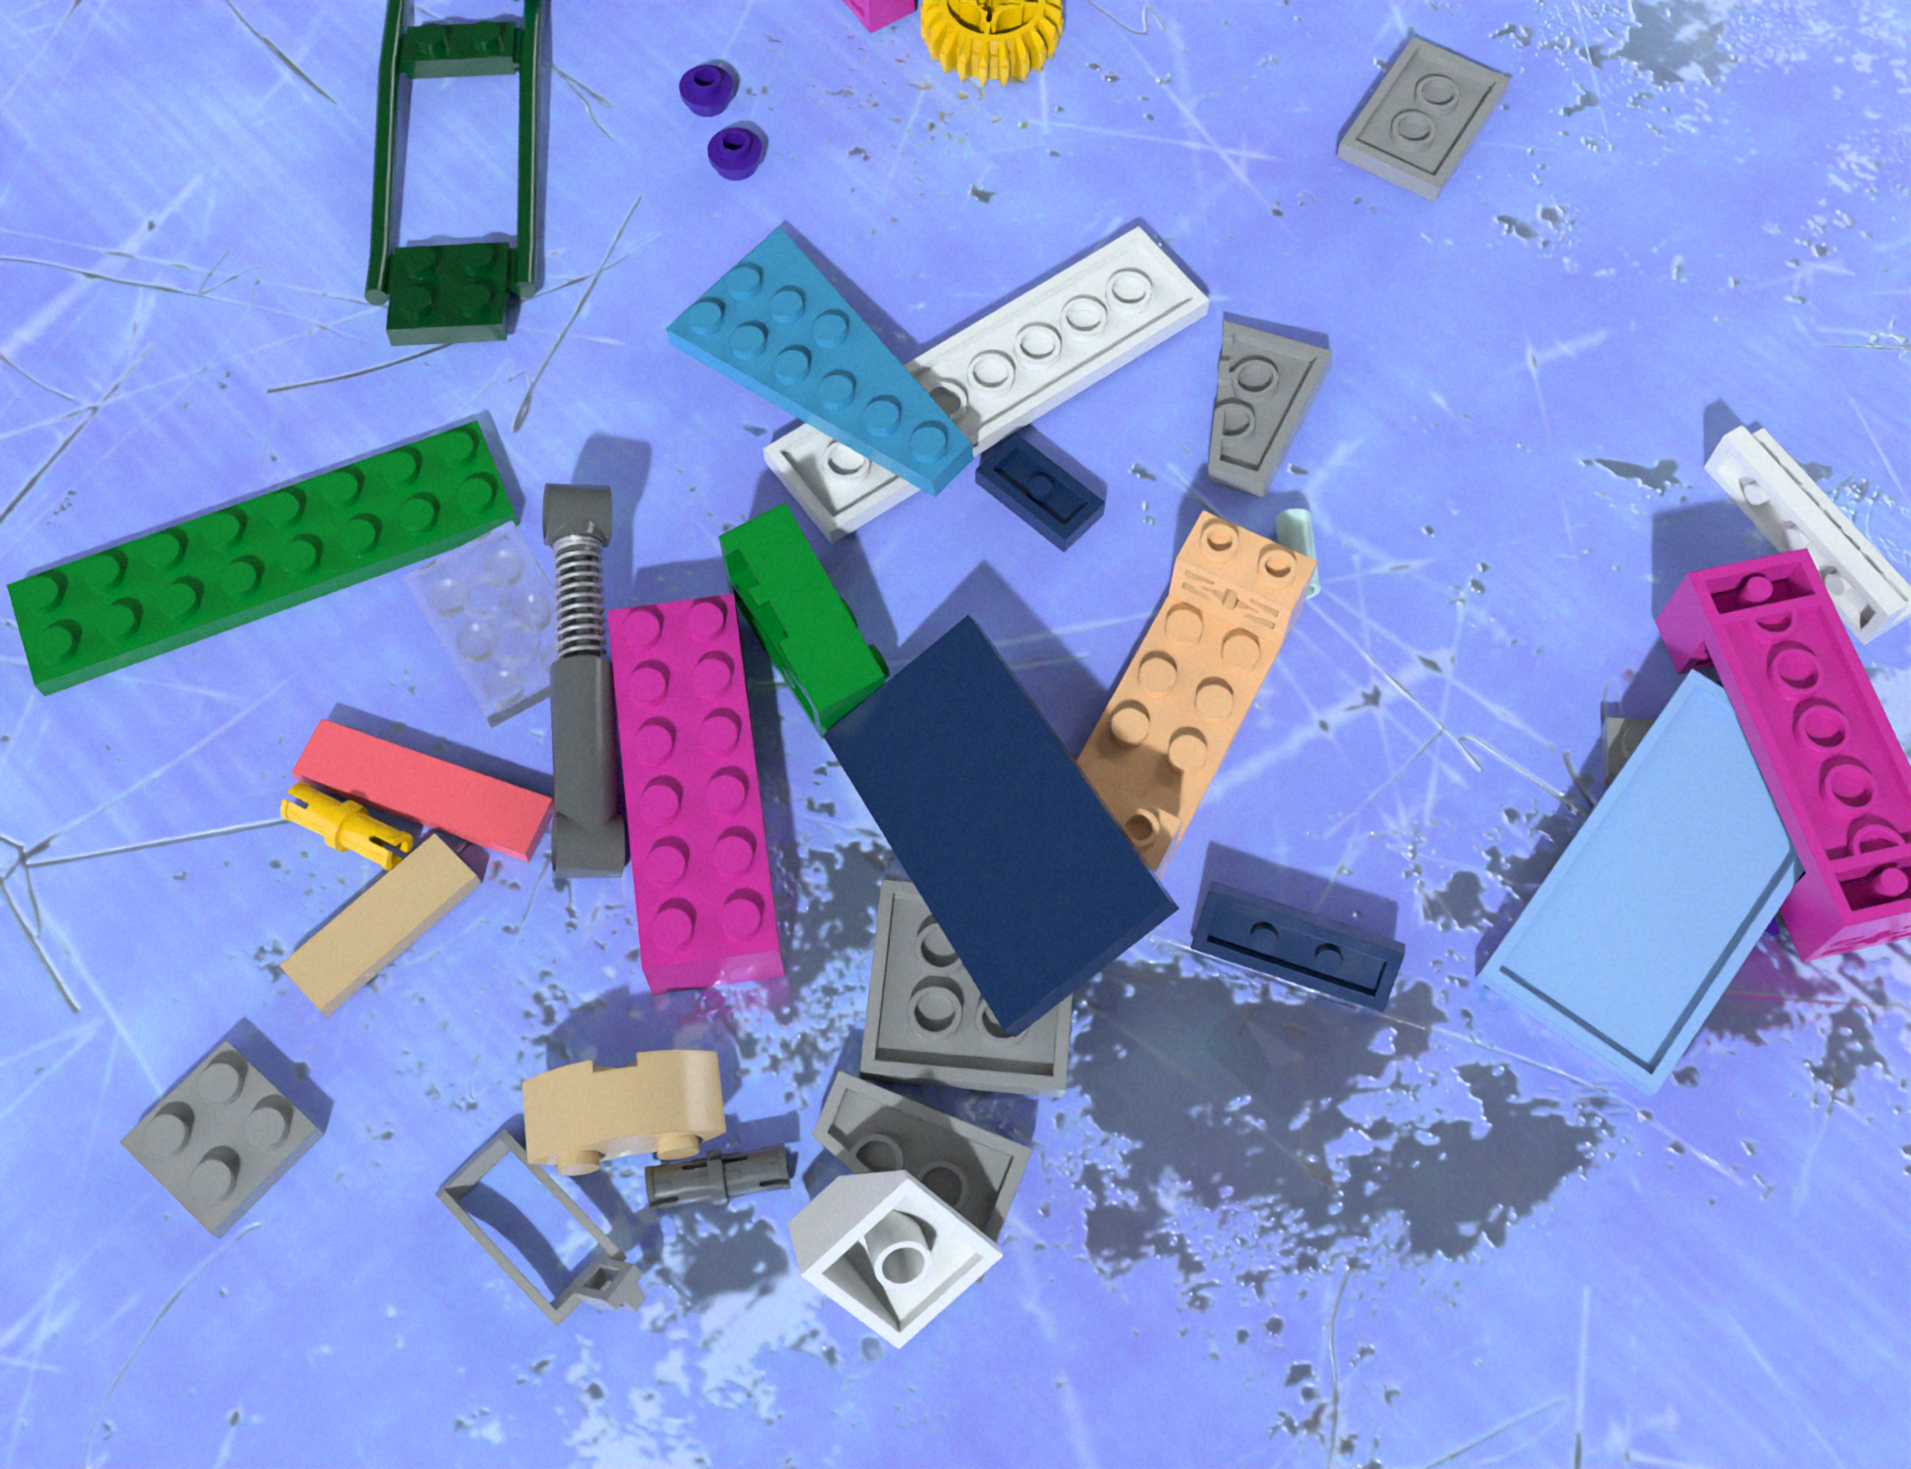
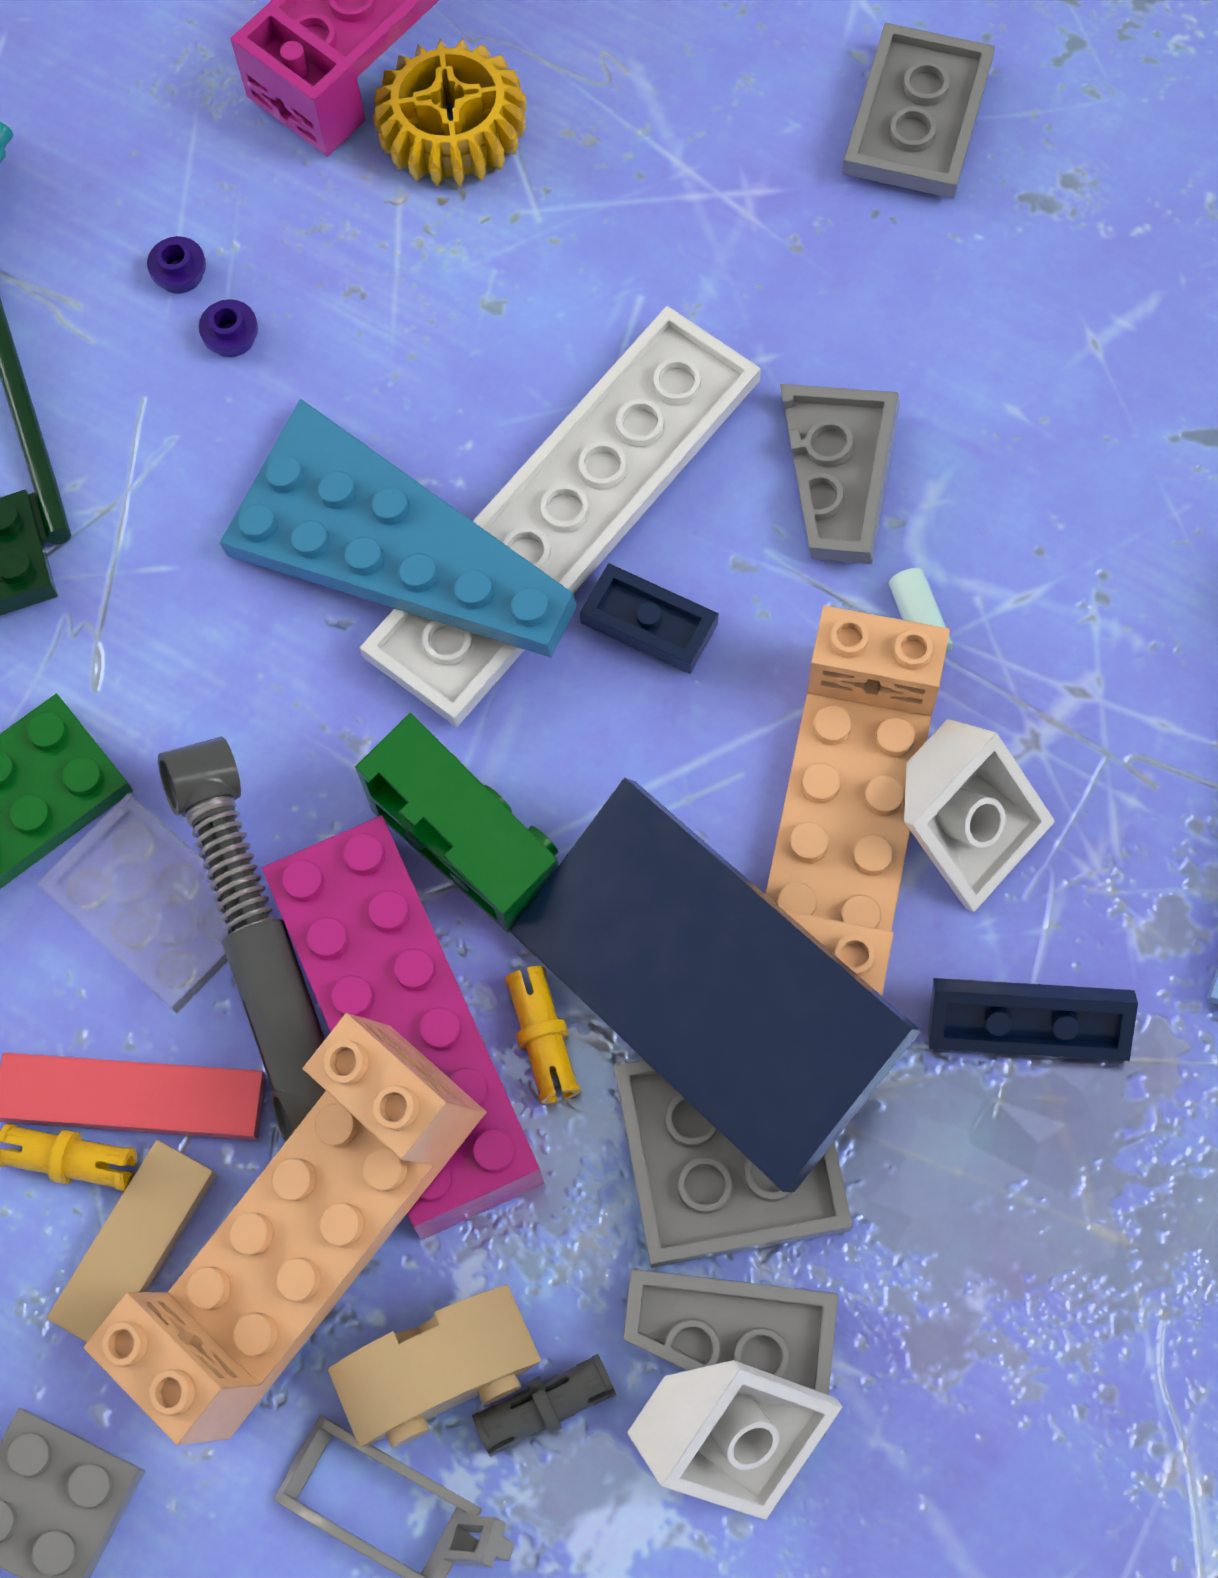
camera: 10 degrees left, 5 degrees up
none -> light nougat plate [83,1013,487,1445]
none -> yellow pin [504,966,581,1105]
none -> white slope [904,719,1055,912]

